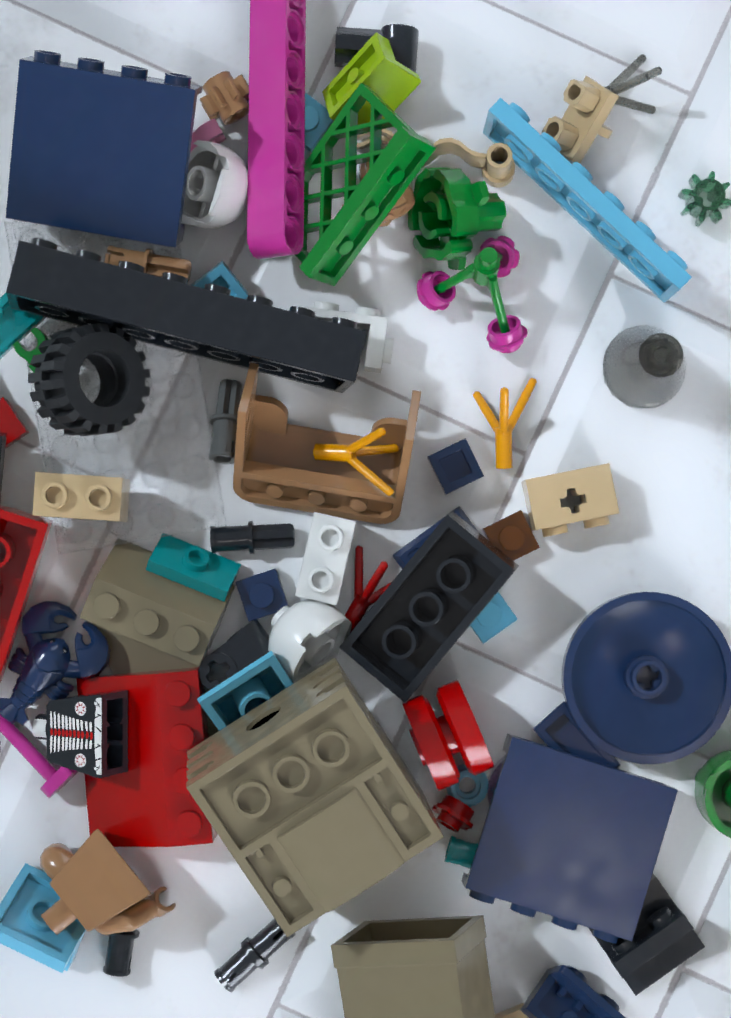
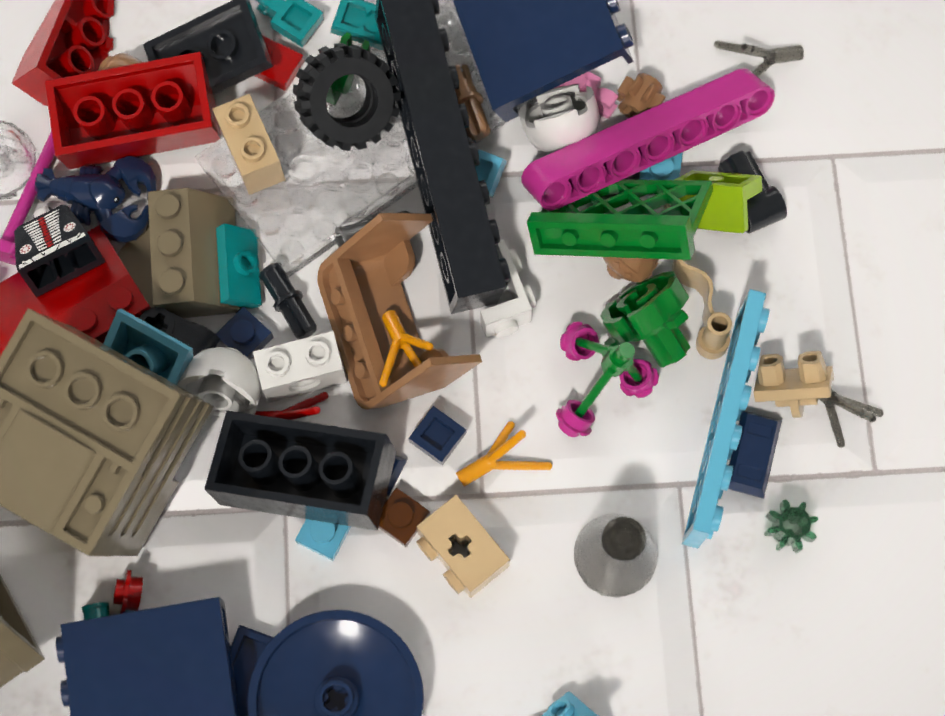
camera: 60 degrees right, 15 degrees down
red wheel [402,680,494,791] -> none
medium azure plate [446,764,489,807] -> none
none -> dark blue tile [728,410,782,499]

